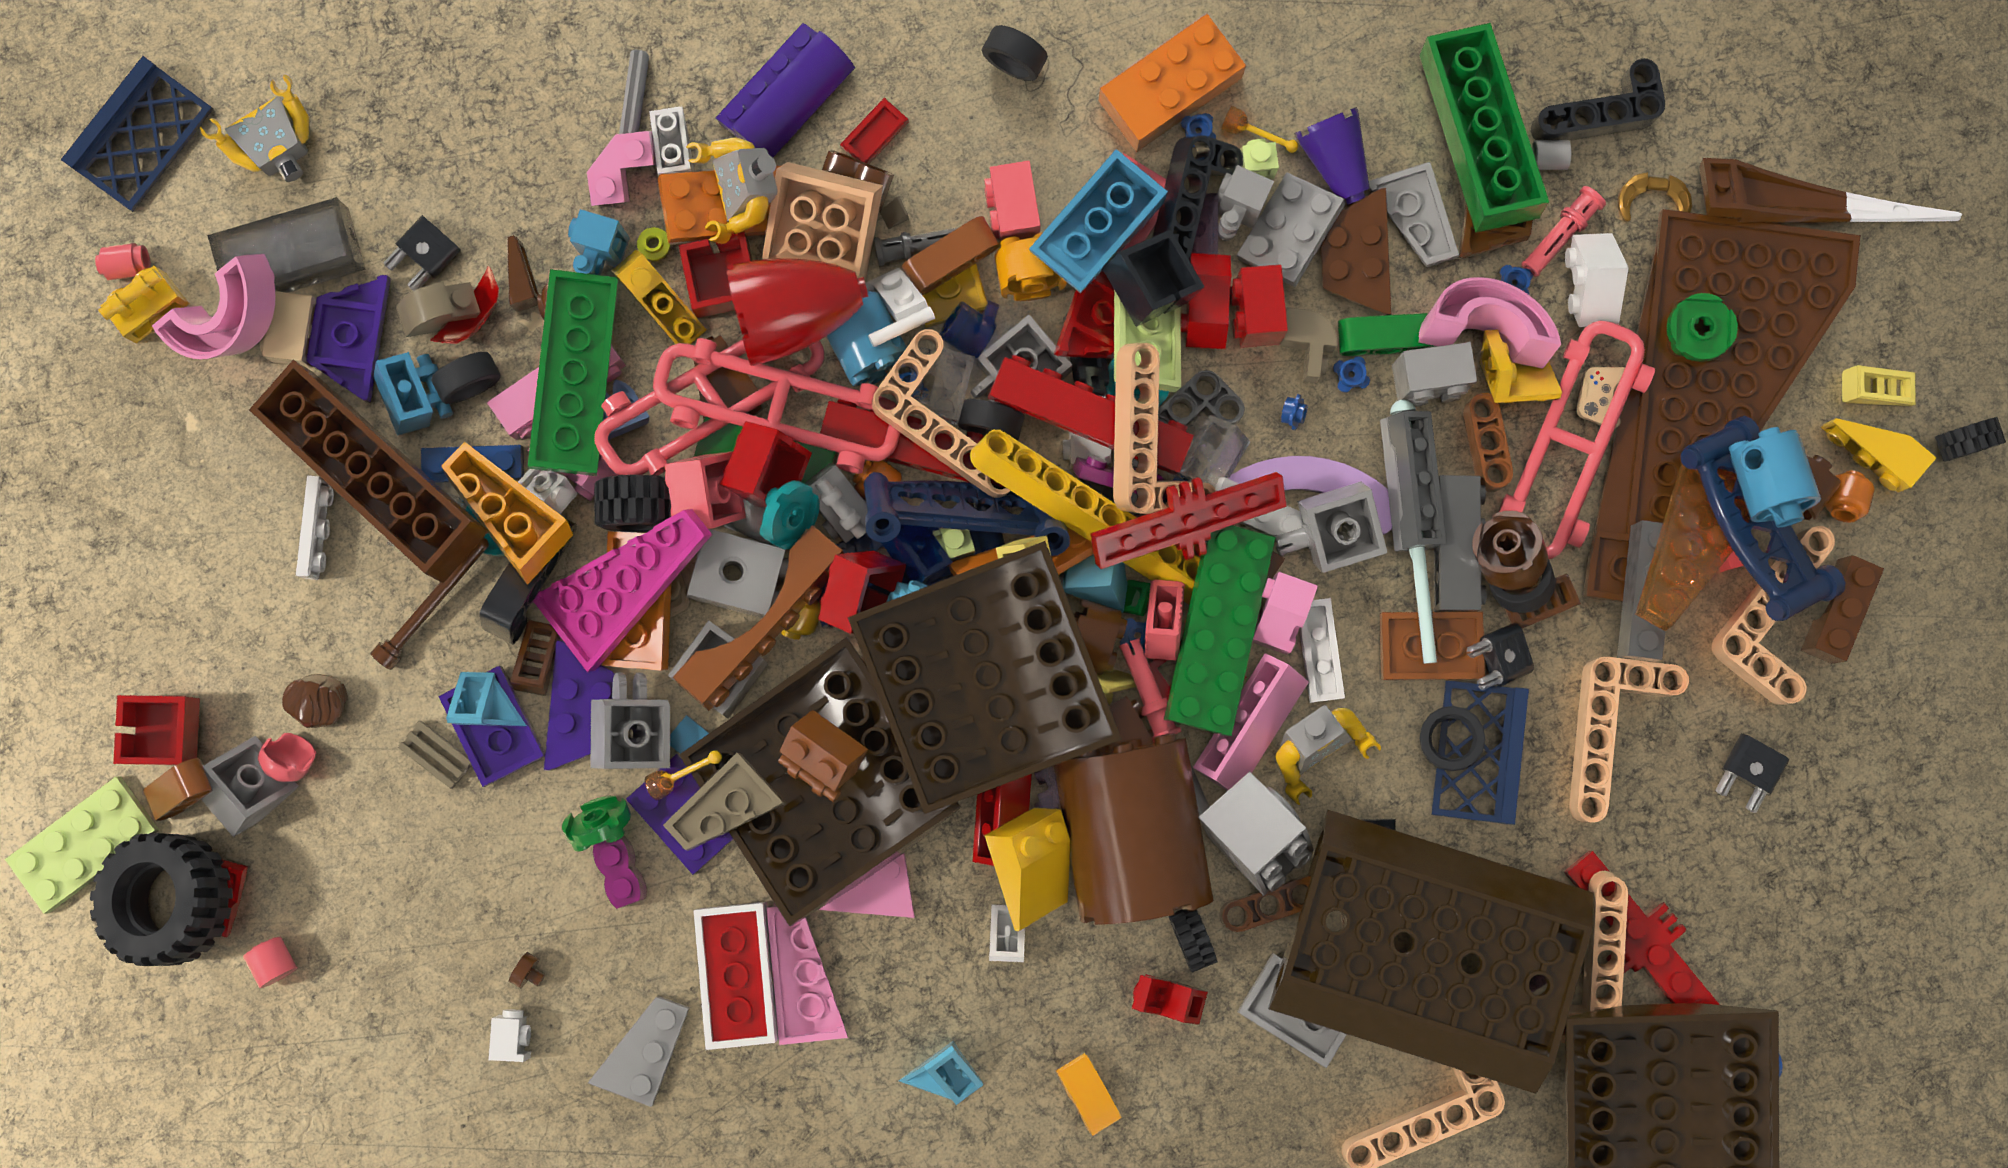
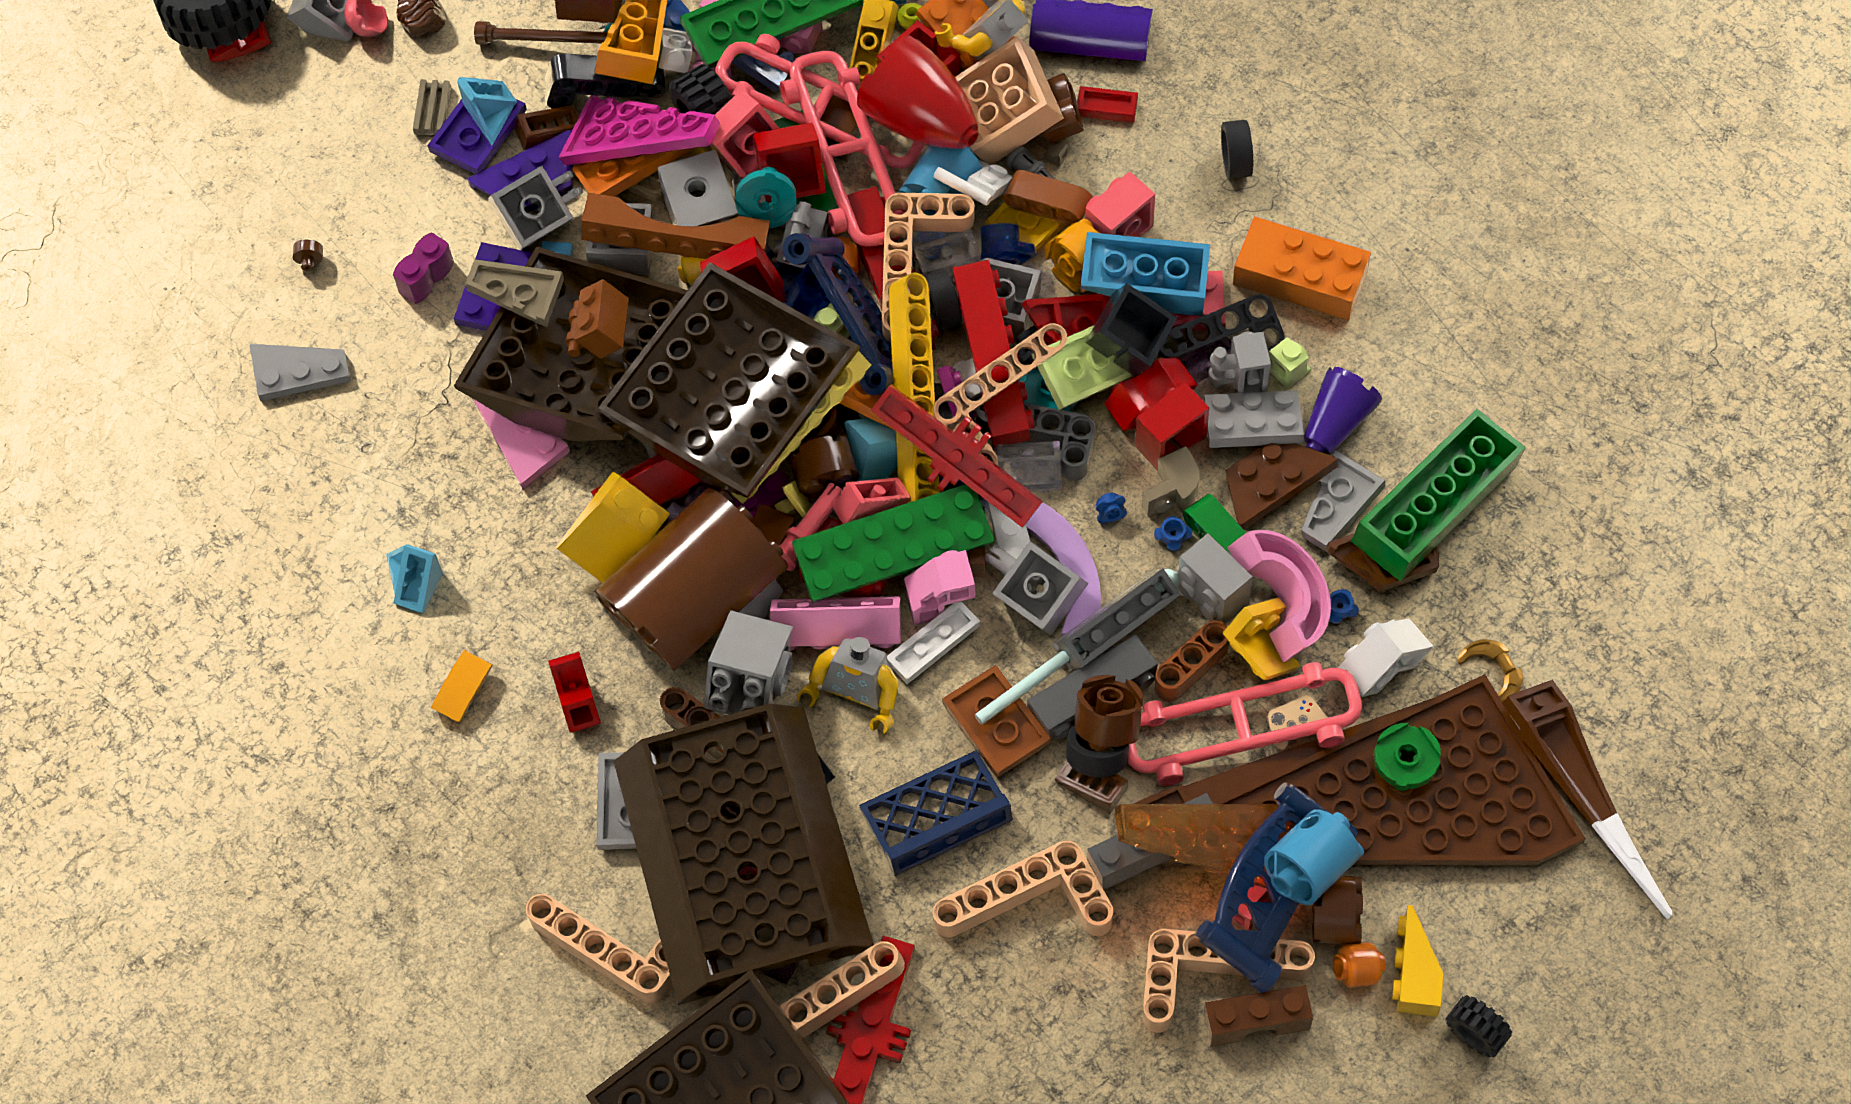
camera: 60 degrees right, 20 degrees down
coral piece [243,936,298,989] -> none
white brick [489,1009,531,1062] -> none
green plate [562,795,631,852] -> none
hinge [645,750,722,800] -> none
red brick [694,901,779,1050] -> none
bright pink wing [766,905,848,1045] -> none
white slope [989,905,1025,962] -> none
black tyre [1169,909,1218,973] -> none
blue plate [1181,113,1216,148] -> none
hinge [1221,105,1299,153] -> none
black tyre [1419,706,1486,771] -> none
black piece [1467,623,1534,690] -> none
coral pin [1521,186,1606,277] -> none
black beam [1531,58,1665,141] -> none
light grey beam [1532,140,1571,170] -> none
black piece [1716,733,1790,813] -> none
light yellow slope [1842,365,1916,406] -> none

